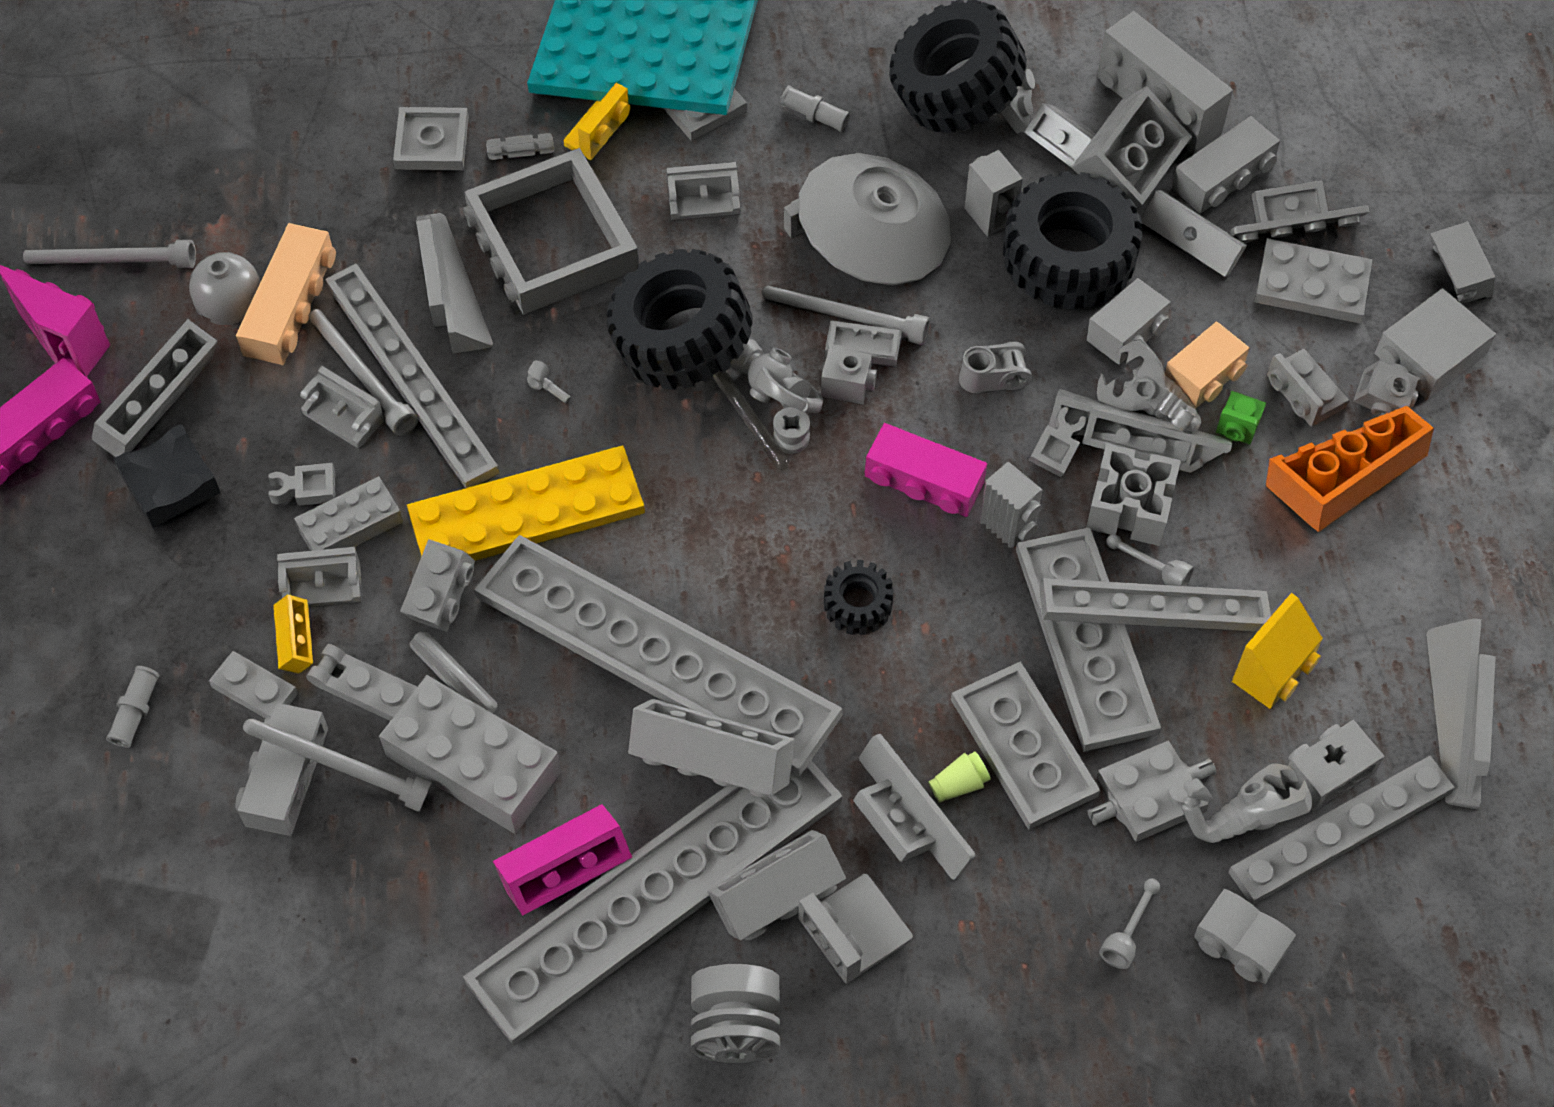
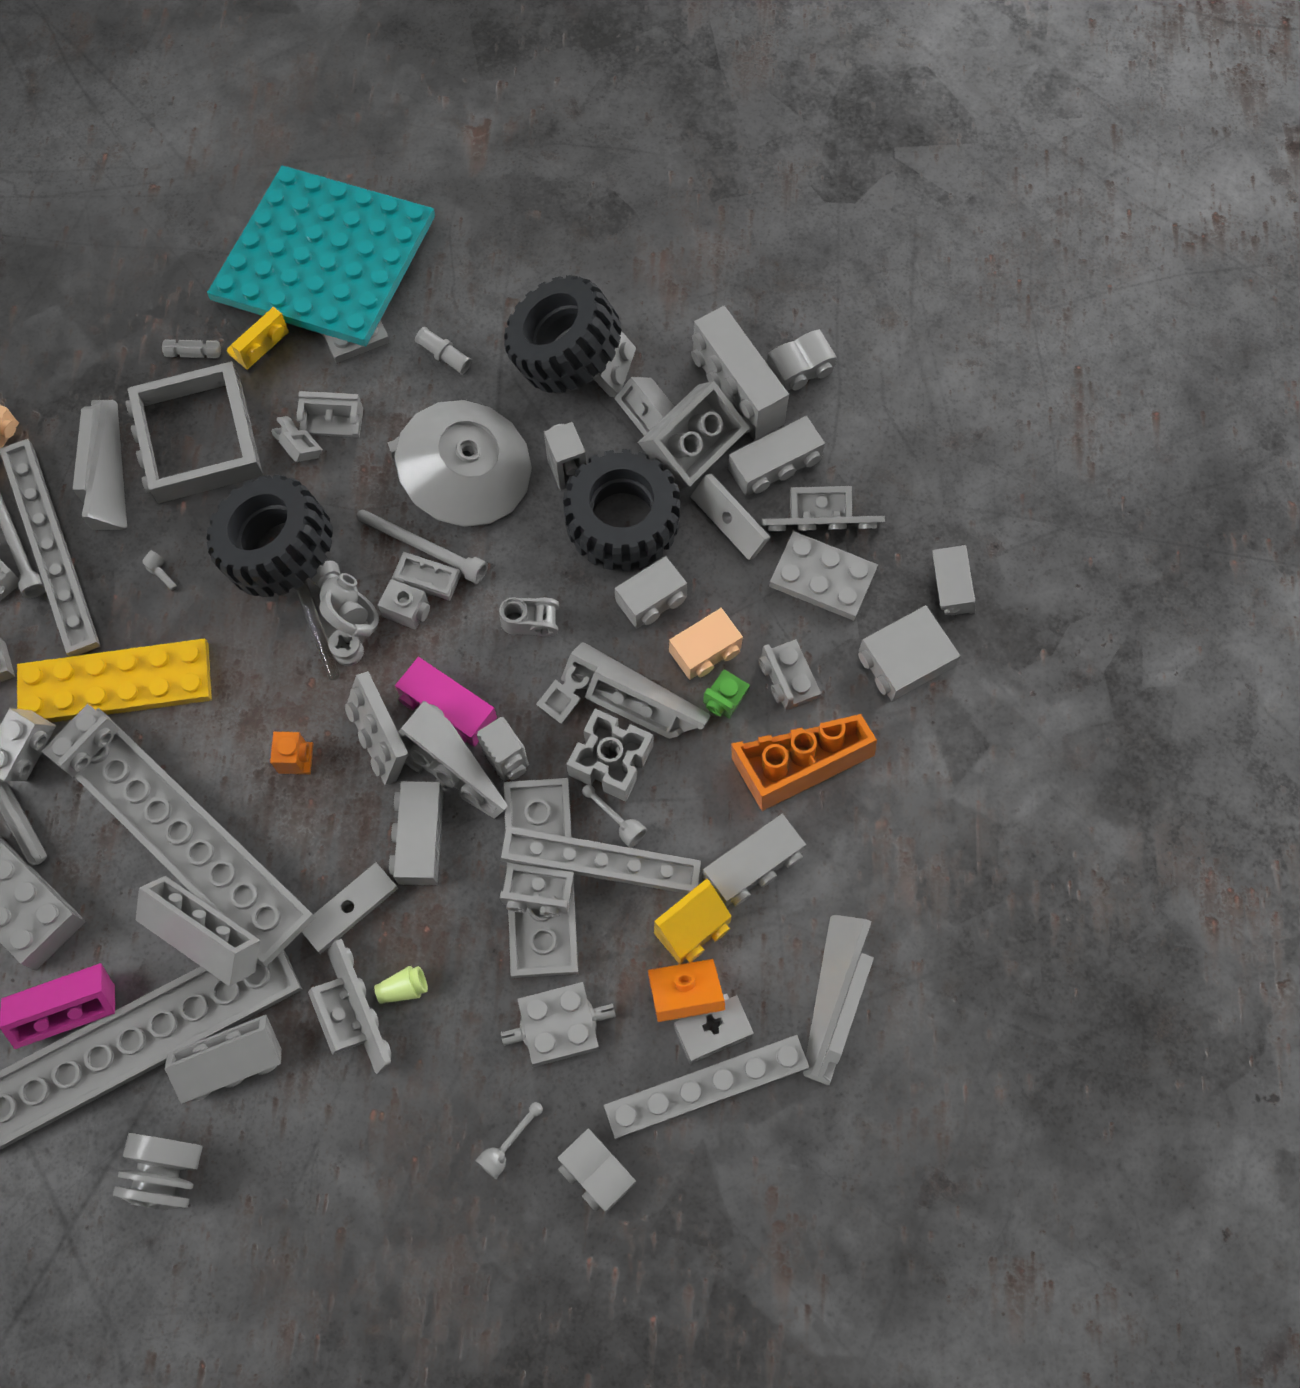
camera: 10 degrees right, 10 degrees up
light grey plate [393,107,469,170] -> none
light grey bracket [799,874,913,984] -> none
black tyre [824,560,894,635] -> none
light grey plate [951,661,1100,830] -> none
light grey animal [1097,339,1201,432] -> none
light grey animal [1181,764,1312,843] -> none
light grey brick [1353,360,1419,417] -> none
none -> light grey bracket [41,704,119,778]
none -> orange brick [270,732,314,774]
none -> light grey plate [271,416,323,462]
none -> light grey tile [302,862,398,954]
none -> light grey plate [345,671,408,785]
none -> light grey brick [389,781,444,885]
none -> light grey wedge [398,701,508,819]
none -> light grey bracket [500,863,574,917]
none -> orange plate [648,959,726,1022]
none -> light grey brick [702,813,806,907]
none -> light grey brick [767,329,837,391]

